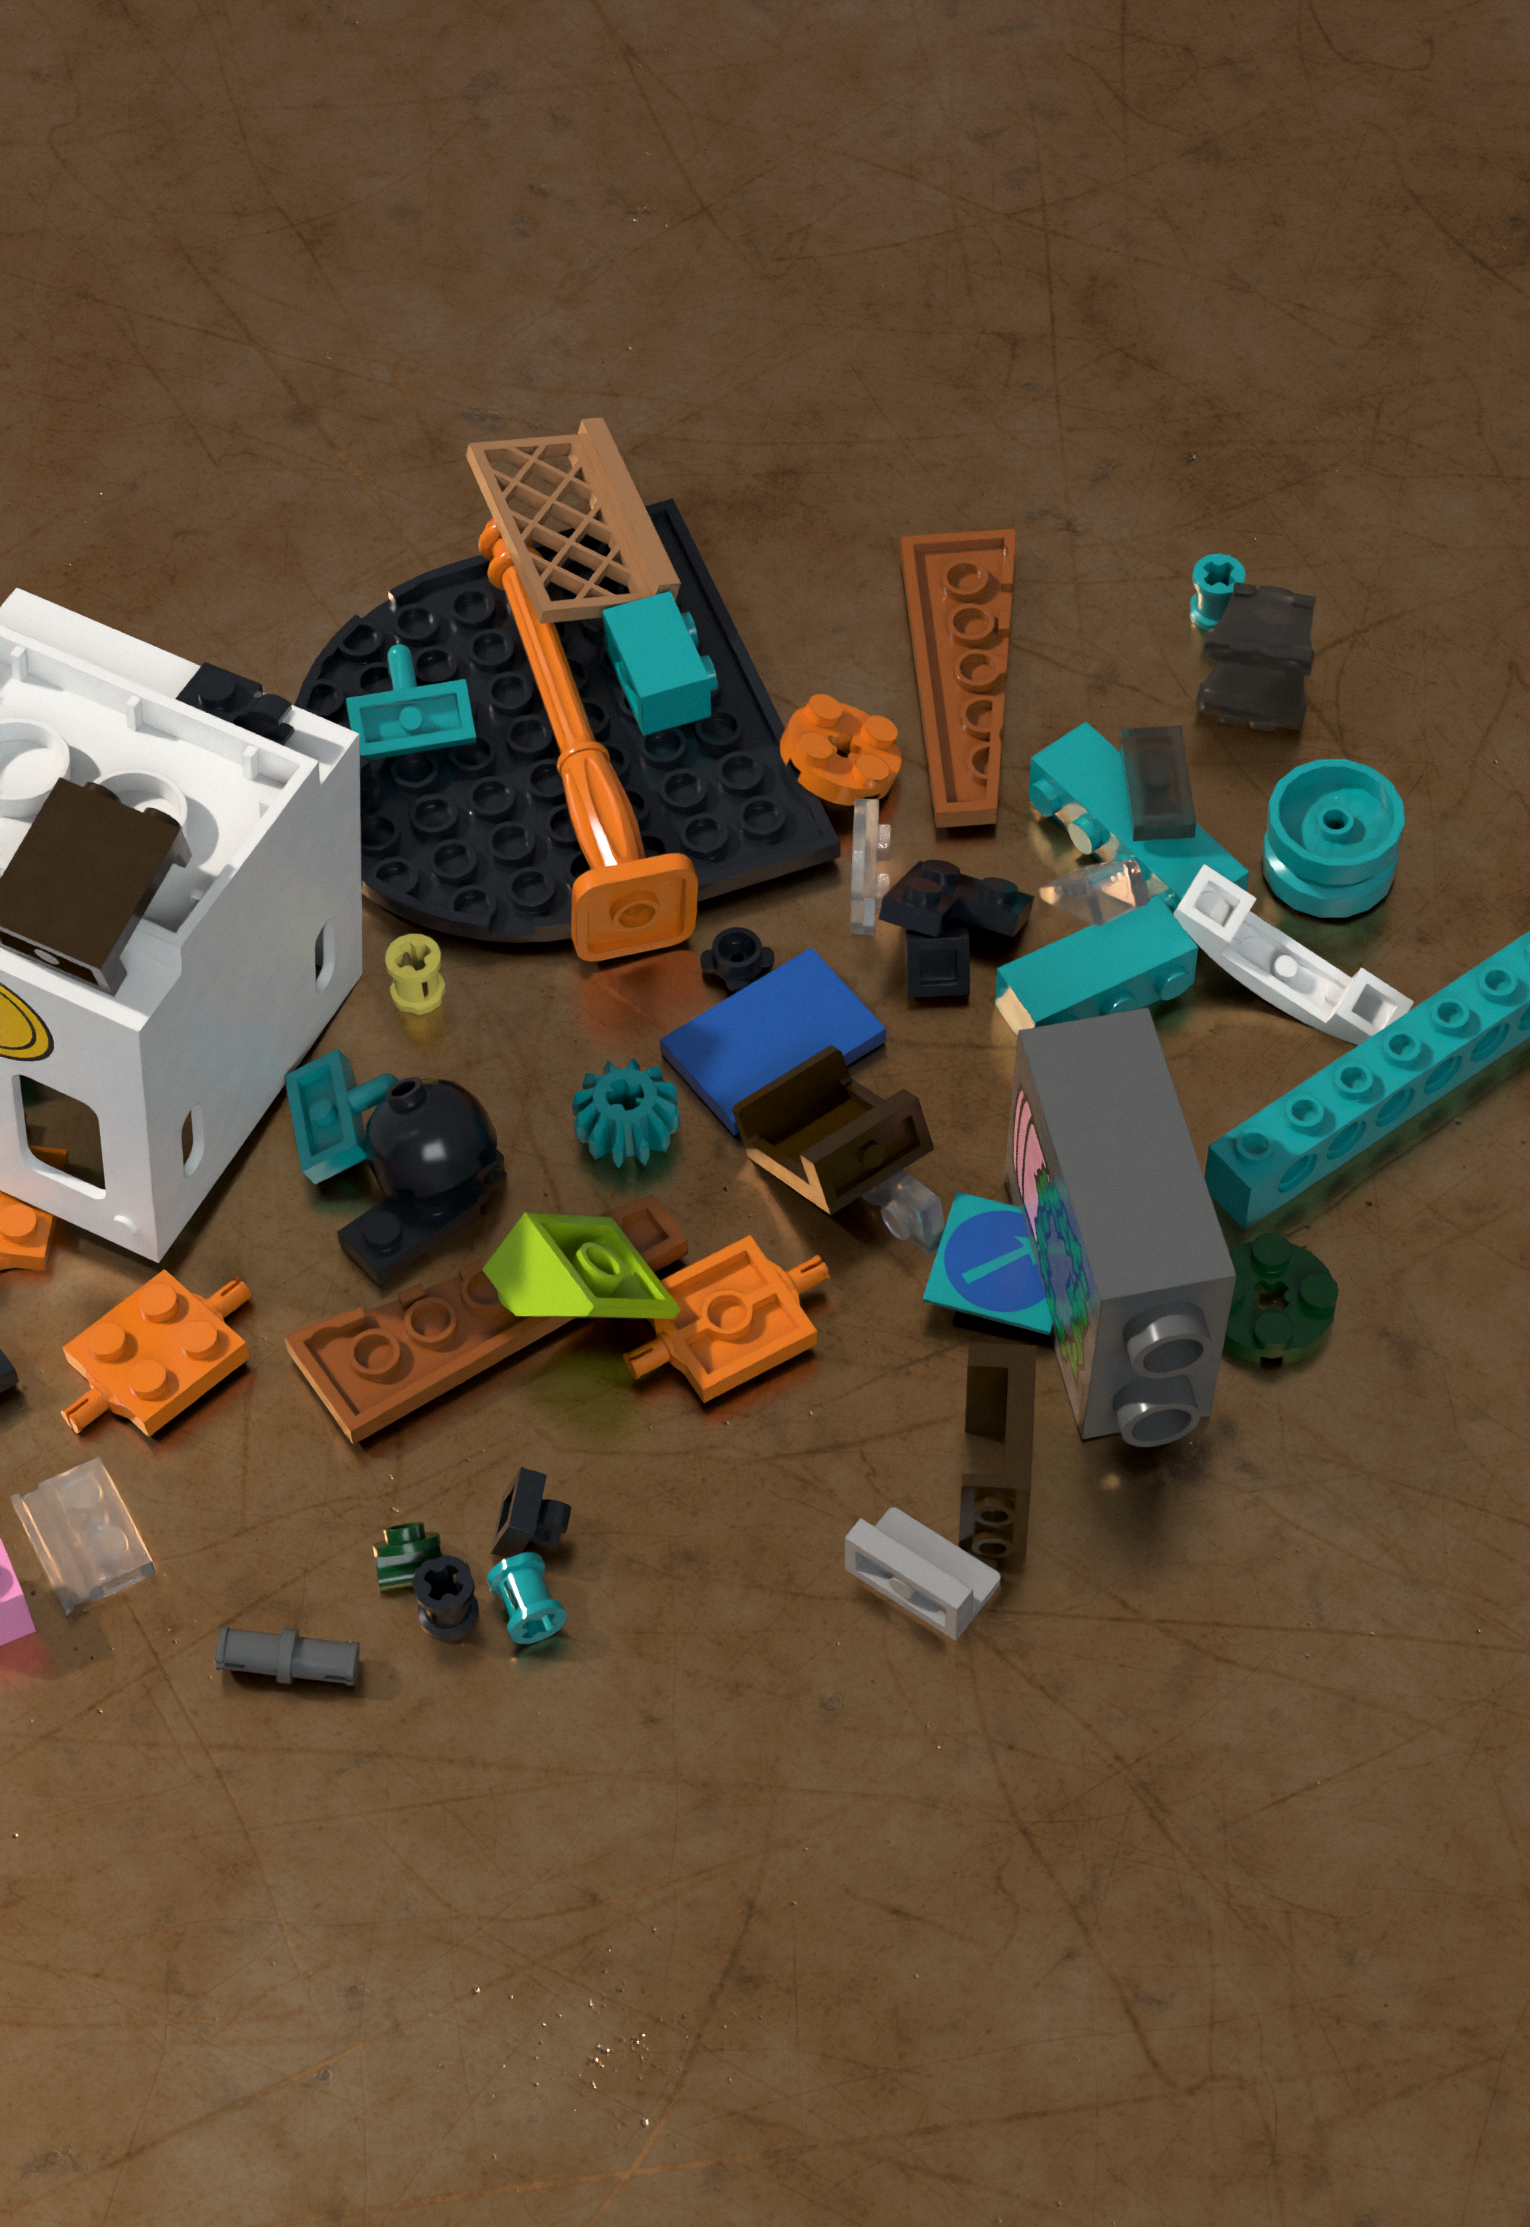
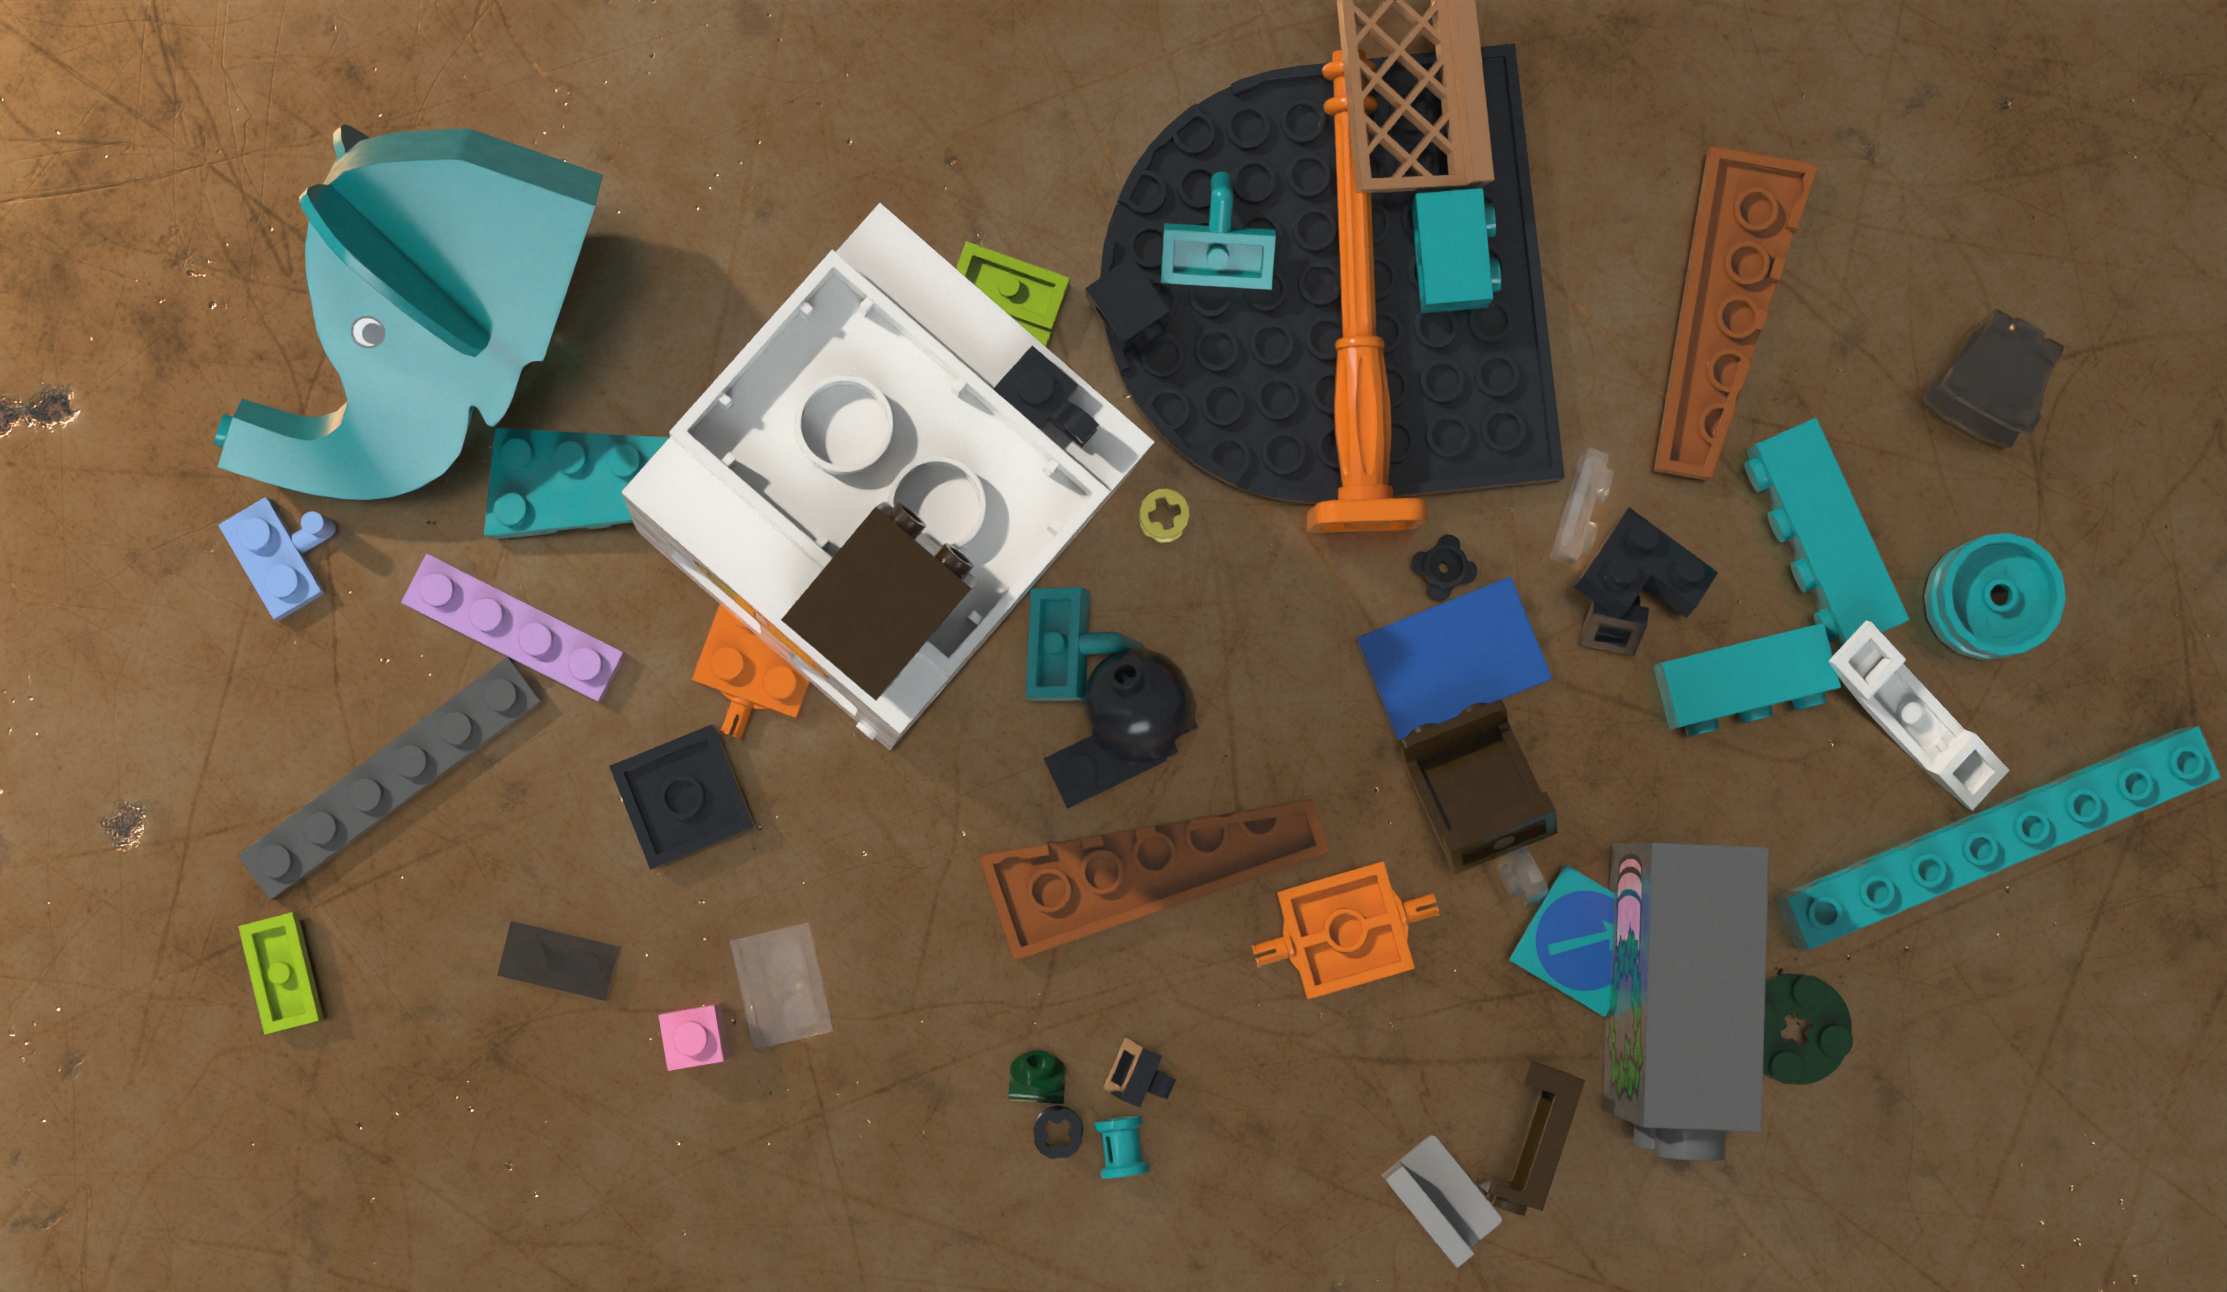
camera: 10 degrees right, 30 degrees up
orange plate [61,1269,252,1437] -> none
dark grey pin [216,1626,360,1686] -> none
lime slope [482,1212,681,1319] -> none
teal gear [572,1057,680,1169] -> none
orange plate [780,694,901,806] -> none
clear slope [1039,860,1150,927] -> none
clear smoke plate [1119,725,1196,842] -> none
teal bush [1190,554,1246,632] -> none

